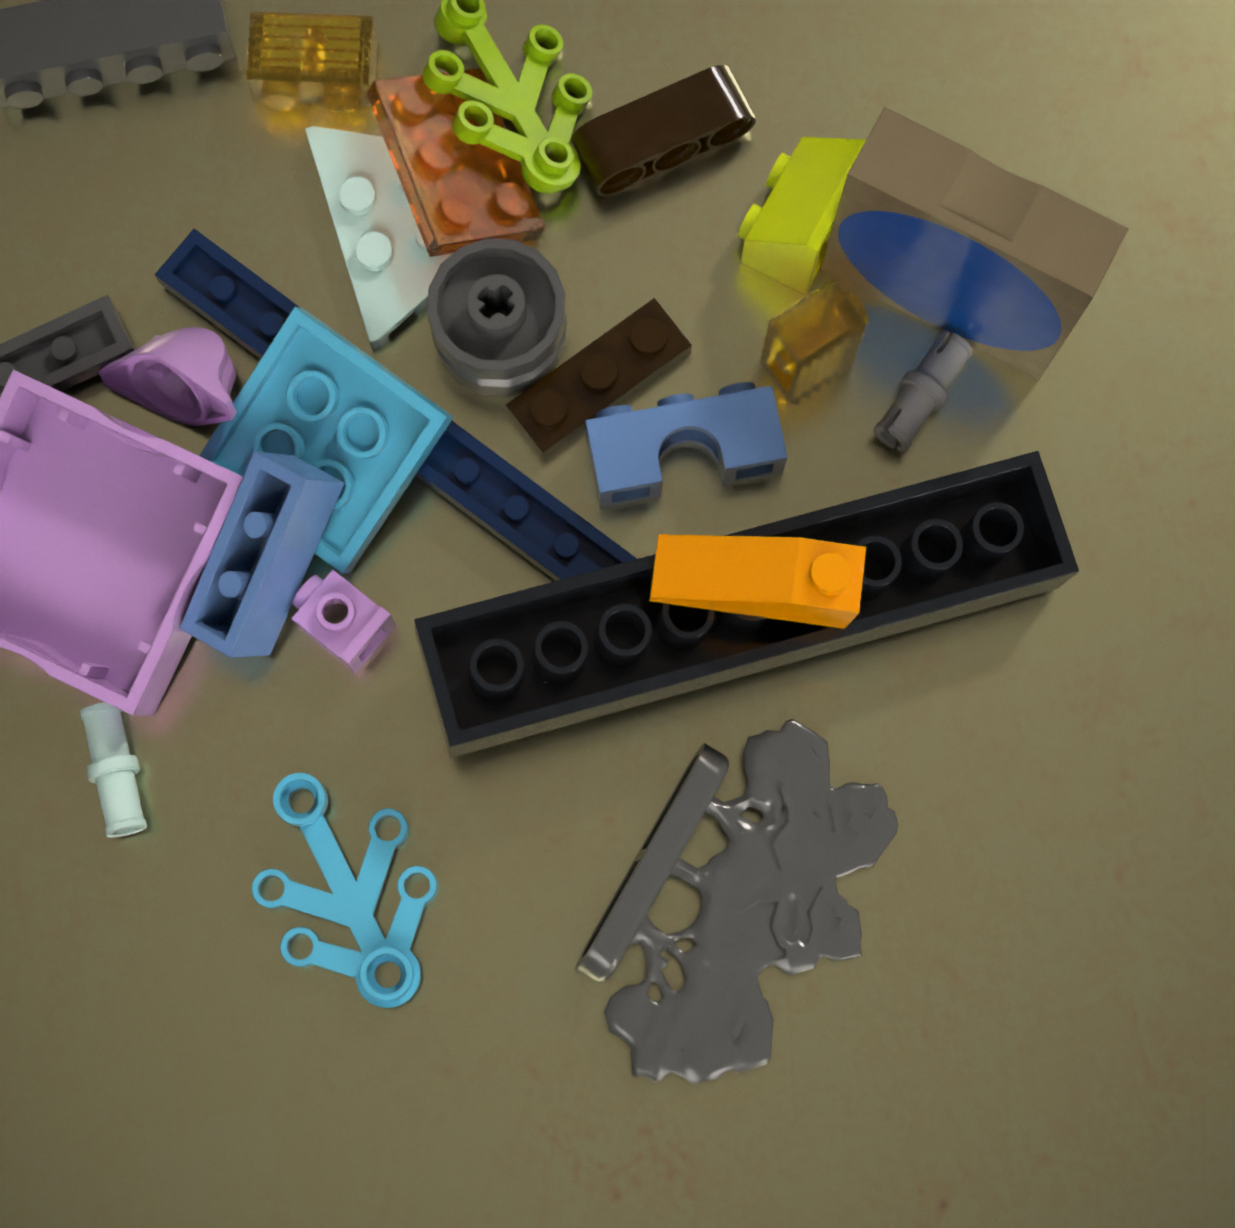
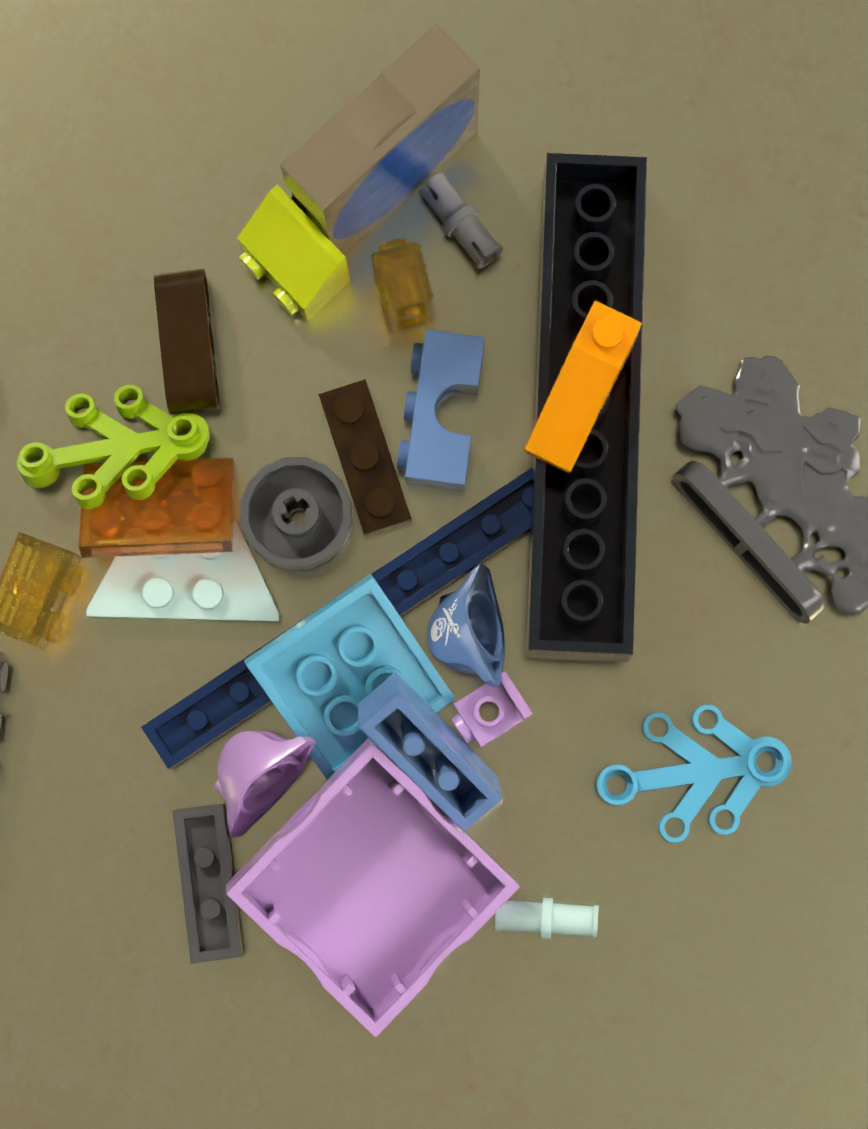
camera: 65 degrees left, 5 degrees up
none -> medium blue hat [427,563,505,687]

